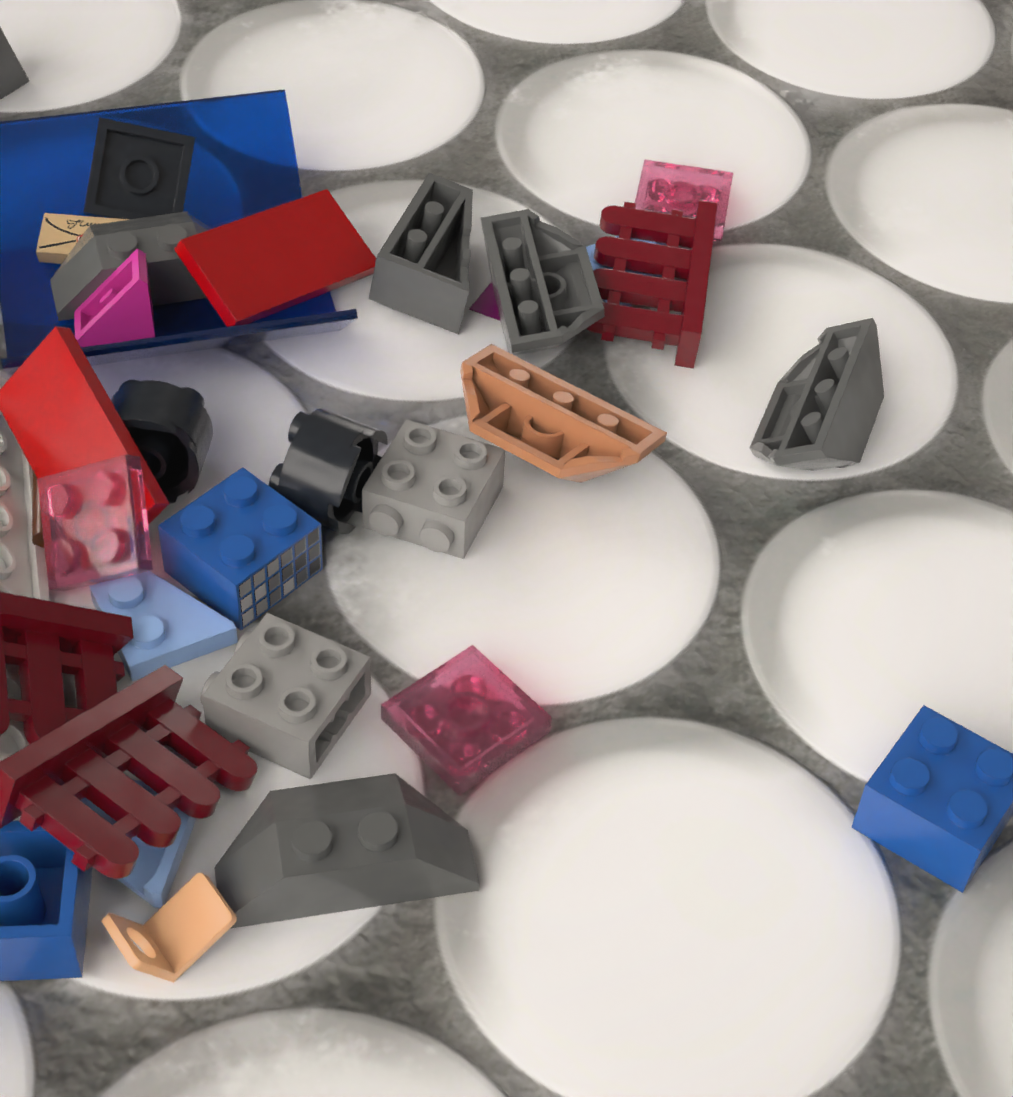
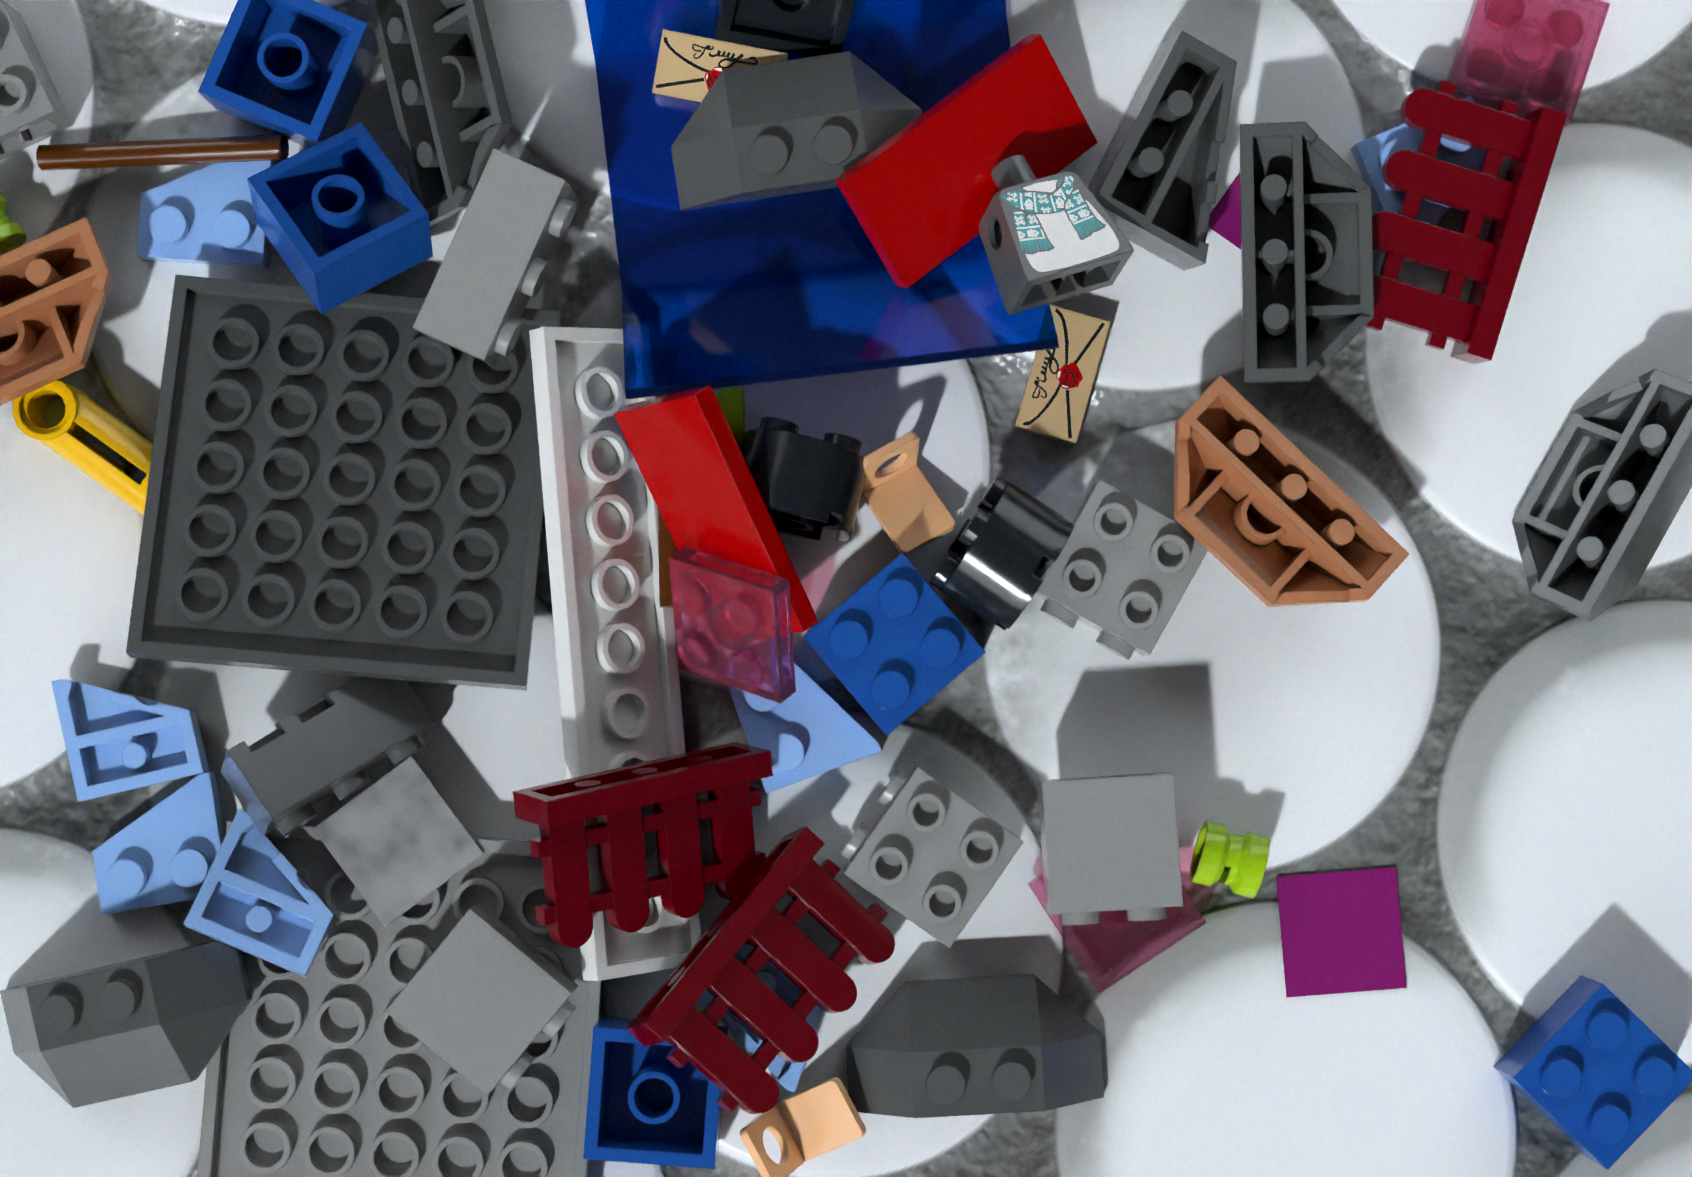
camera: 10 degrees right, 40 degrees up
dark pink slope [74,248,156,348] -> none
none -> light nougat bracket [861,431,955,556]
none -> dark grey torso [979,155,1134,316]
none -> tan tile [1014,304,1111,445]
none -> light grey brick [1037,772,1183,925]
none -> lime wheel [1189,820,1270,899]
none -> magenta sticker [1276,867,1407,997]

